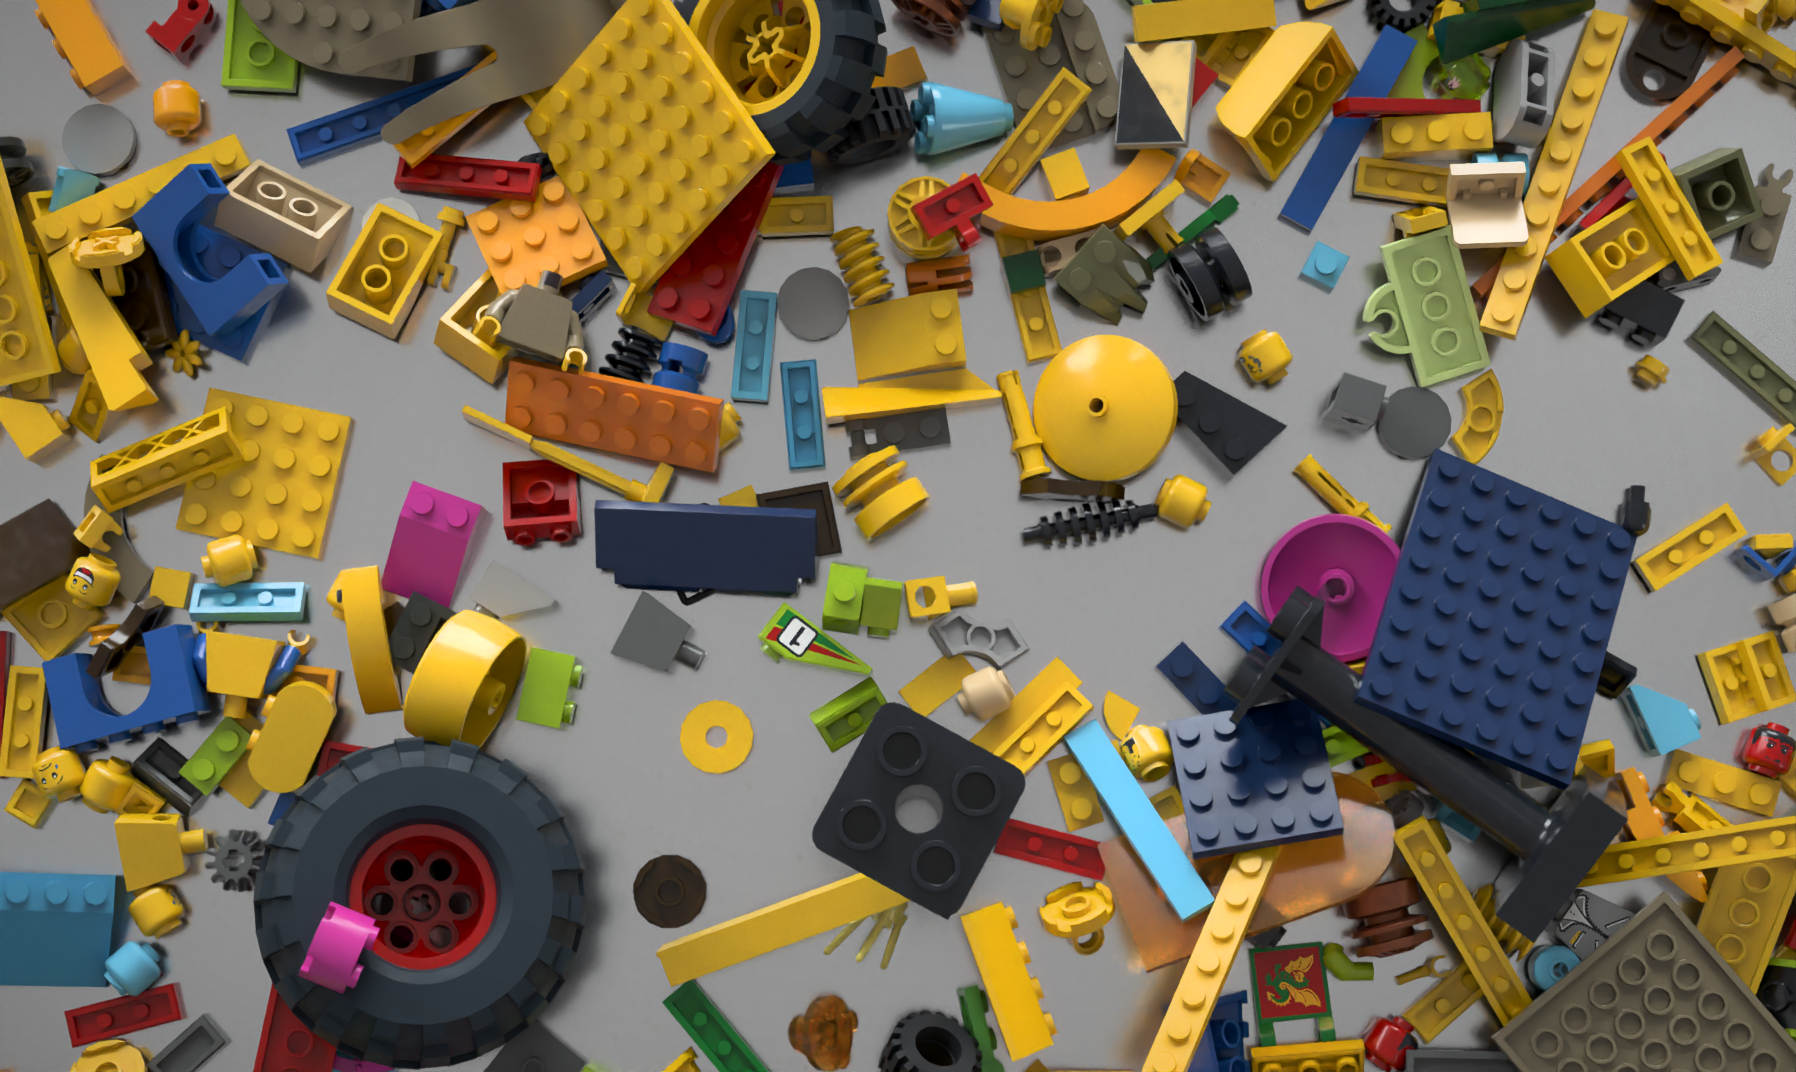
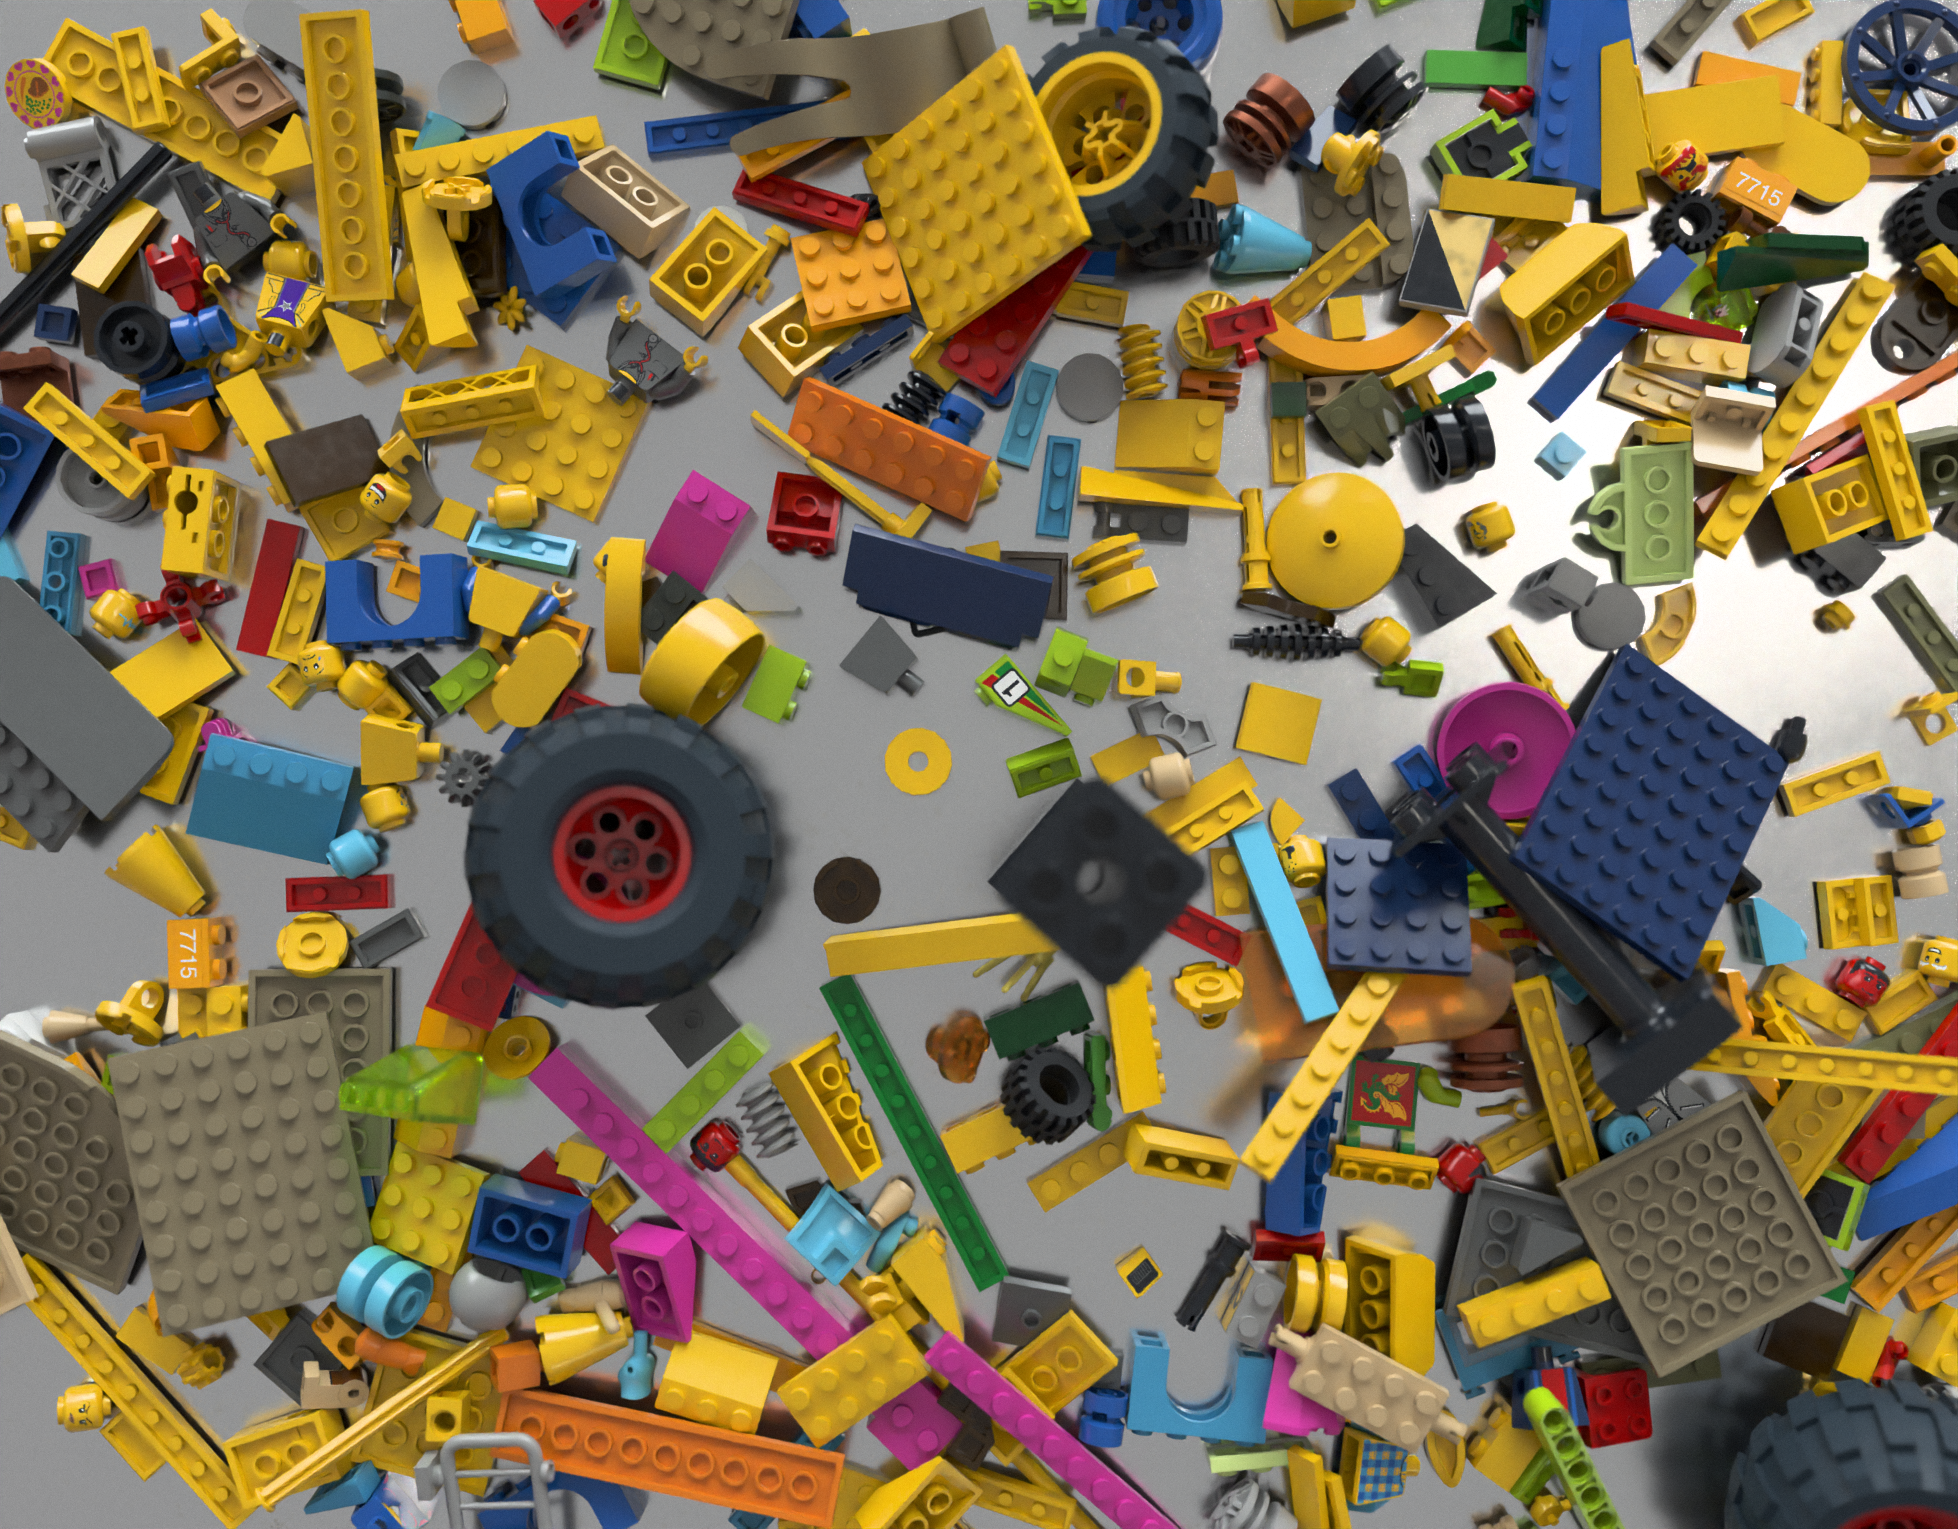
camera: 10 degrees right, 5 degrees up
dark brown tile [86,595,165,679] -> none
light orange head [153,80,201,137] -> none
dark pink cylinder [298,901,380,994] -> none
dark tan torso [473,270,587,374] -> none
none -> dark grey torso [606,296,708,406]
none -> dark green brick [984,979,1095,1062]
none -> yellow slope [1235,682,1322,765]
none -> lime plate [1380,659,1444,698]

